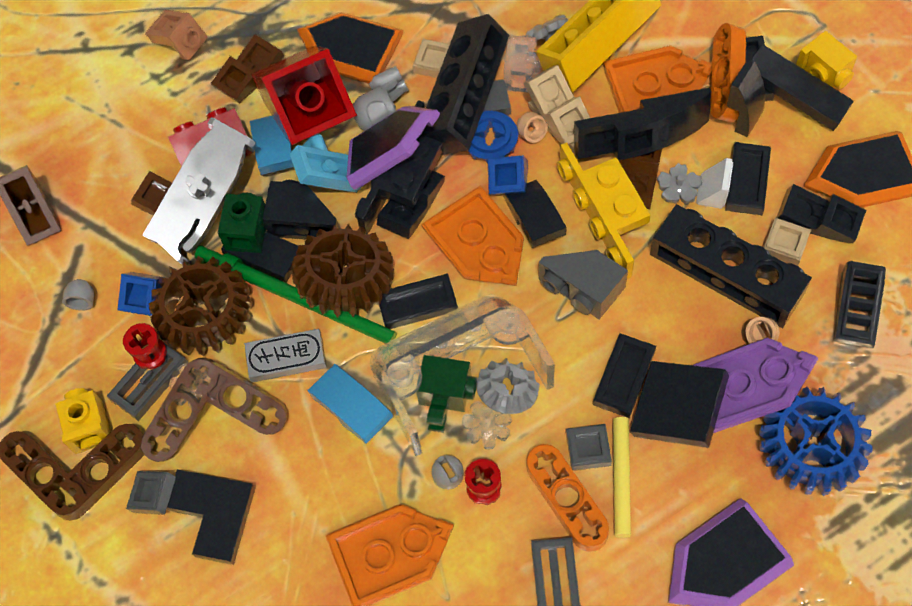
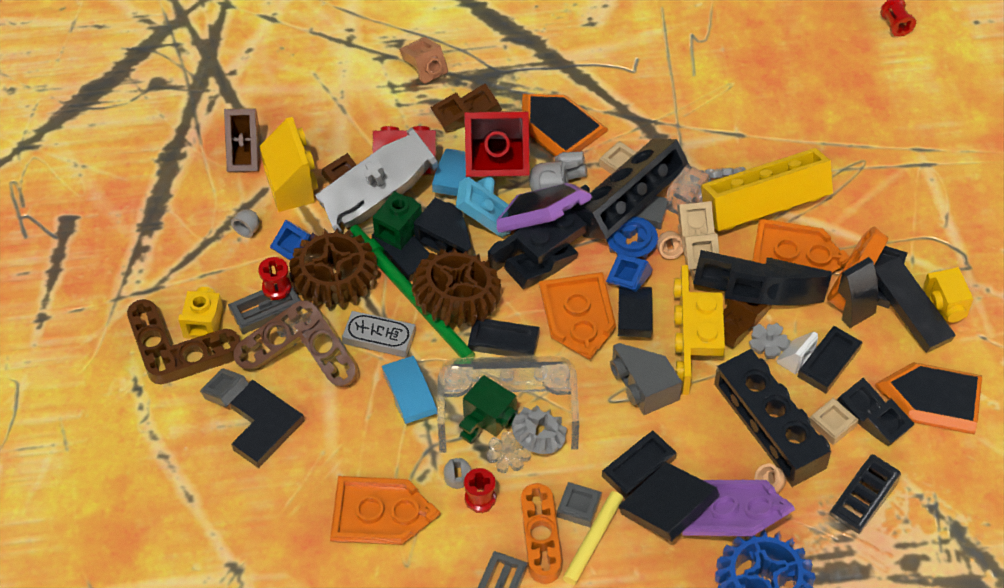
camera: 20 degrees right, 10 degrees down
none -> yellow slope [259,116,318,212]

